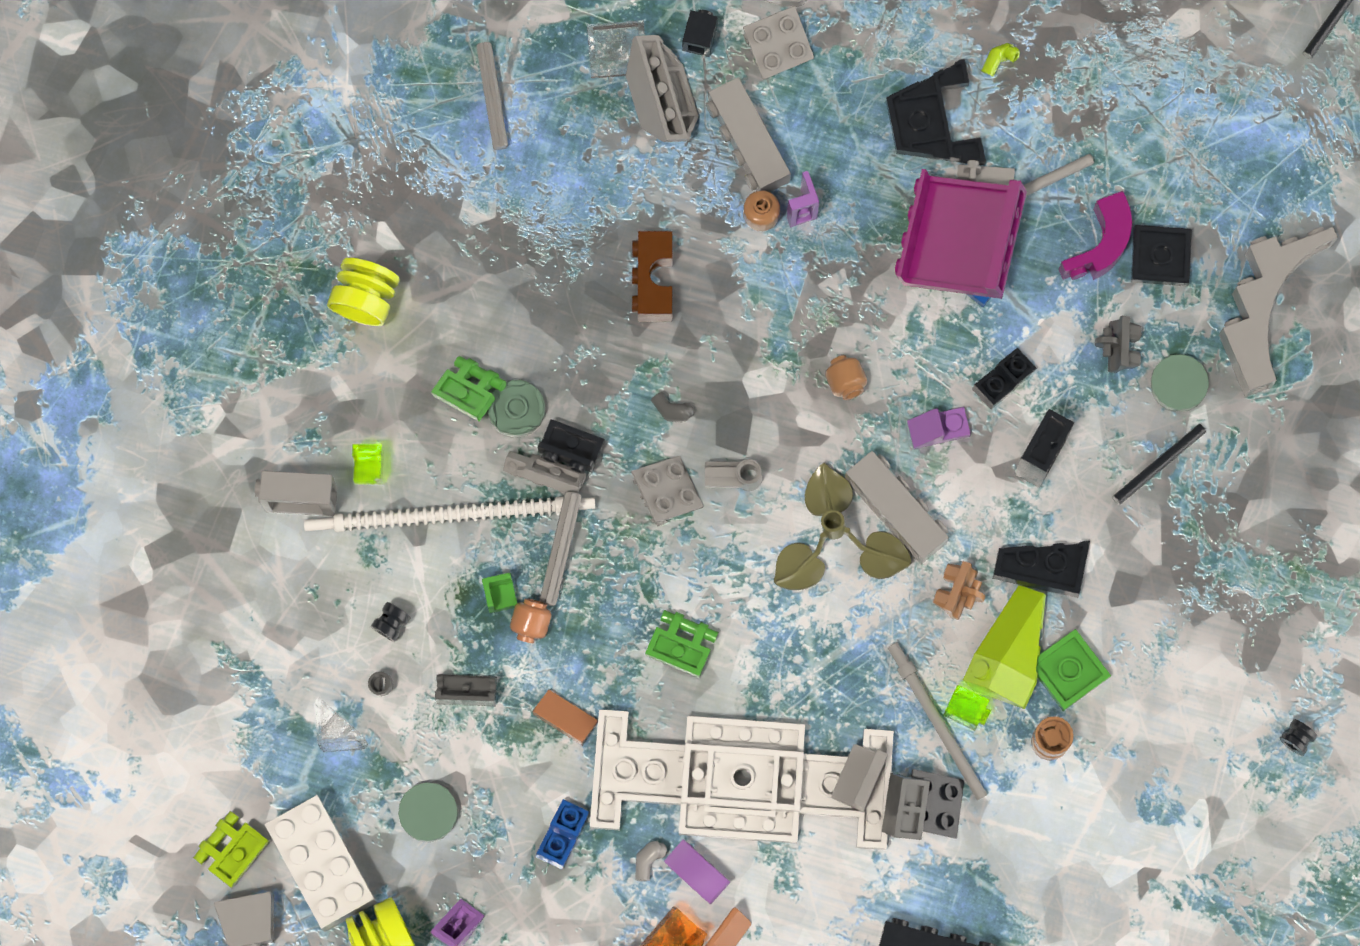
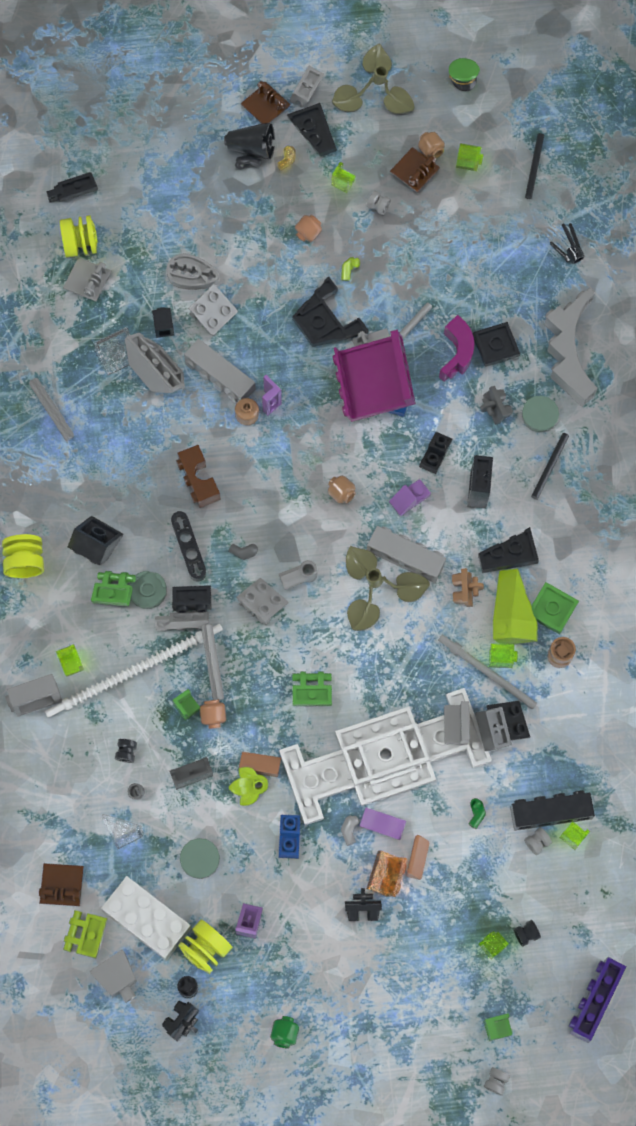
camera: 25 degrees left, 5 degrees down
none -> reddish brown hinge [39,863,84,906]
none -> black slope [67,516,123,566]
none -> black beam [171,511,206,582]
none -> lime plate [228,767,268,806]
none -> green arm [468,798,486,829]
none -> black plant [550,223,585,264]

